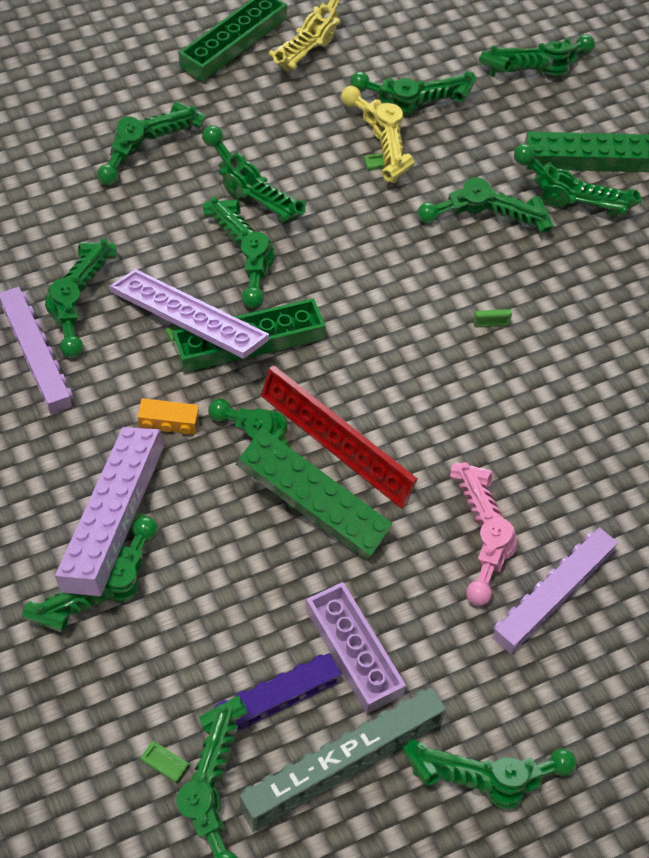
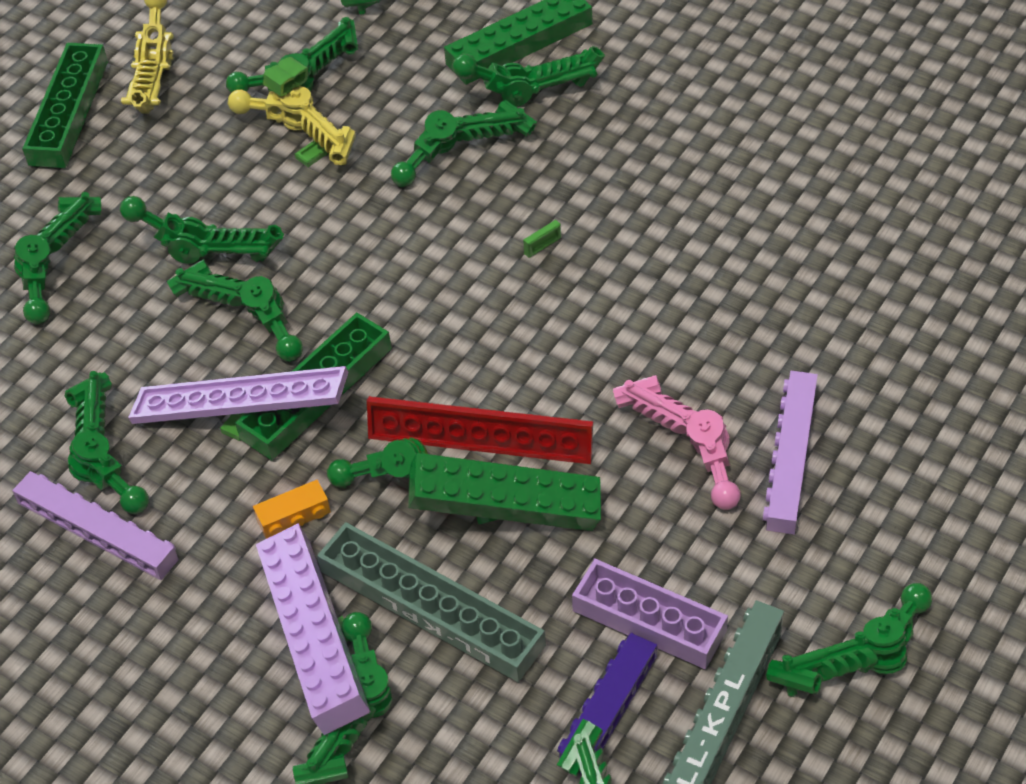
camera: 25 degrees left, 5 degrees down
none -> bright green brick [263,57,308,96]
none -> sand green brick [317,522,546,683]

